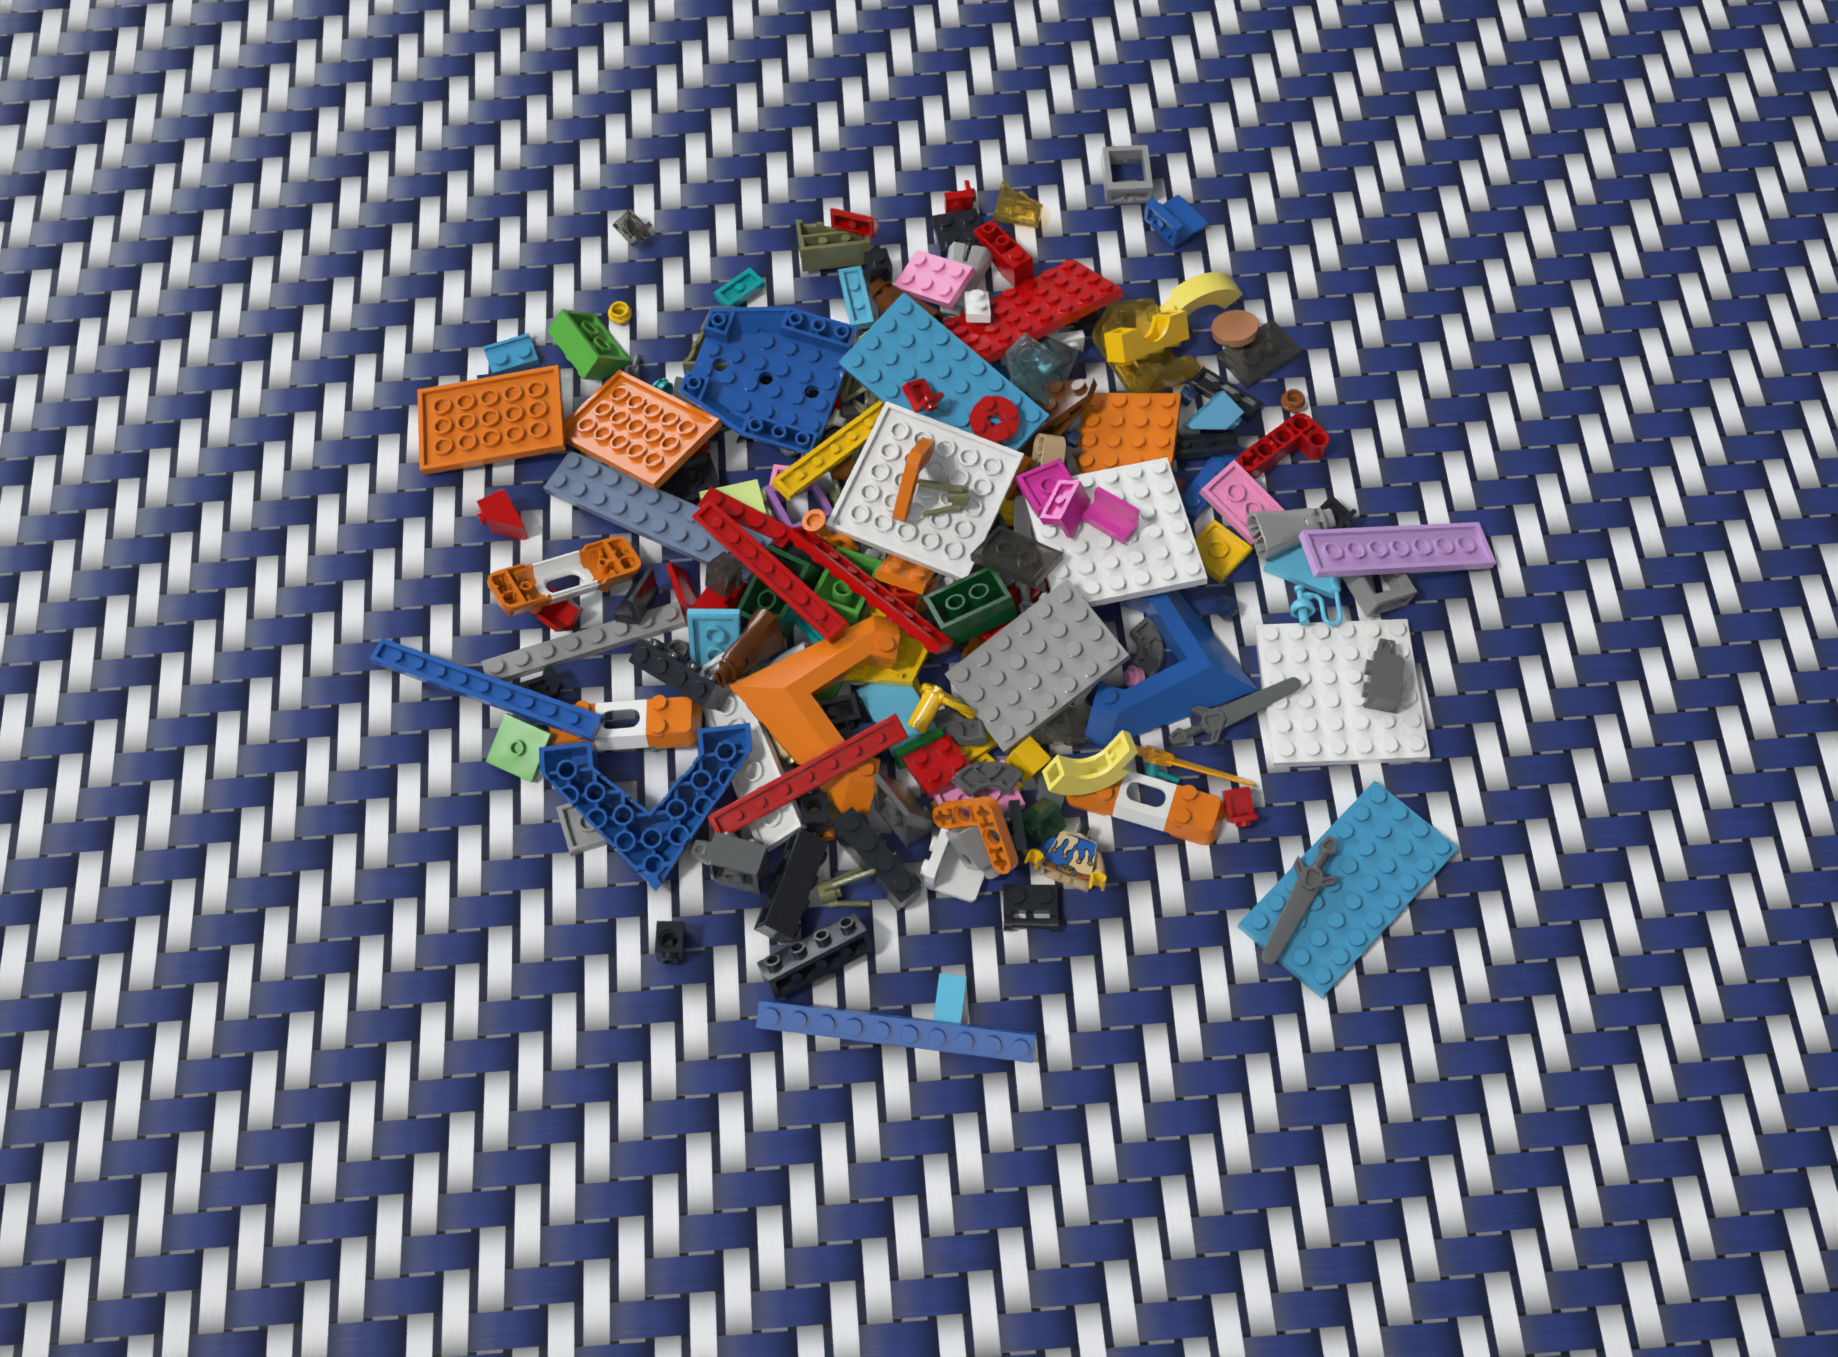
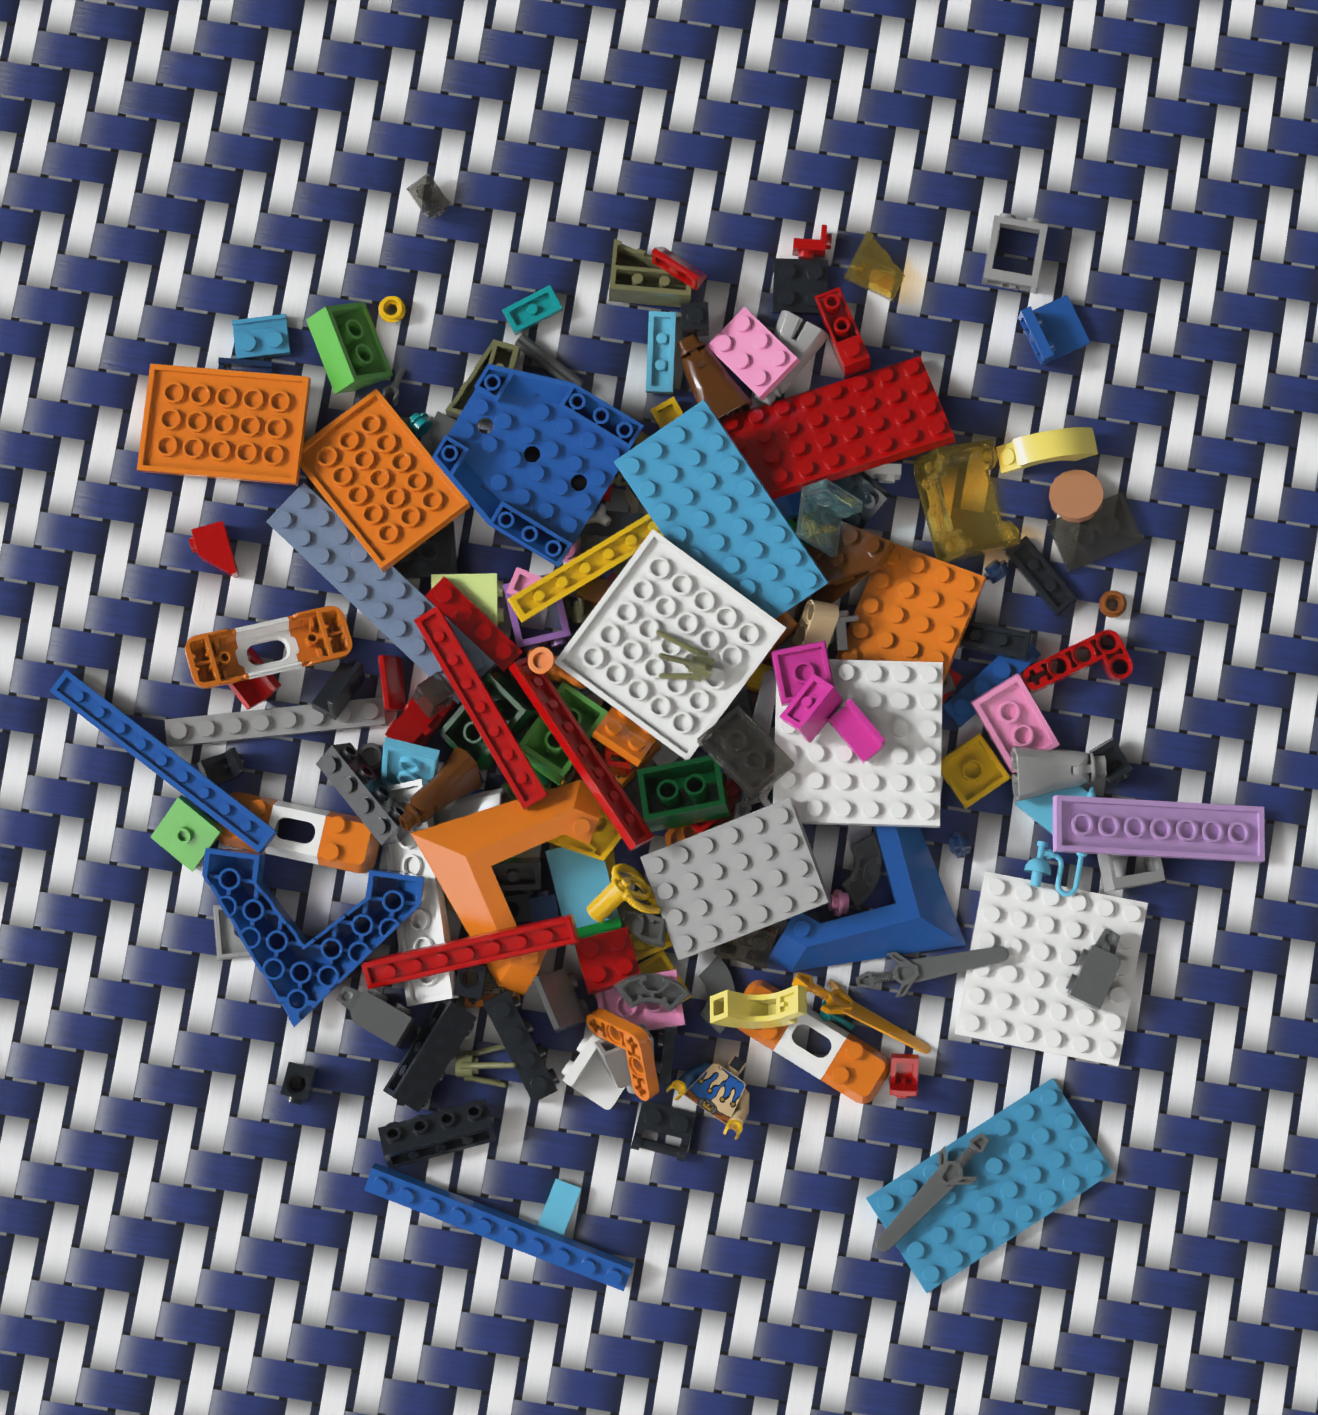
camera: 15 degrees right, 20 degrees up
orange beam [892,437,935,522] -> none
red bracket [901,378,945,413] -> none
white plate [964,289,991,323] -> none
red plate [970,395,1019,444] -> none
yellow panel [1004,736,1051,783] -> none
clear green brick [1022,797,1067,844] -> none
dark blue plate [1064,428,1082,448] -> none
yellow arch [1104,310,1189,366] -> none
dark azure slope [1183,391,1244,430] -> none

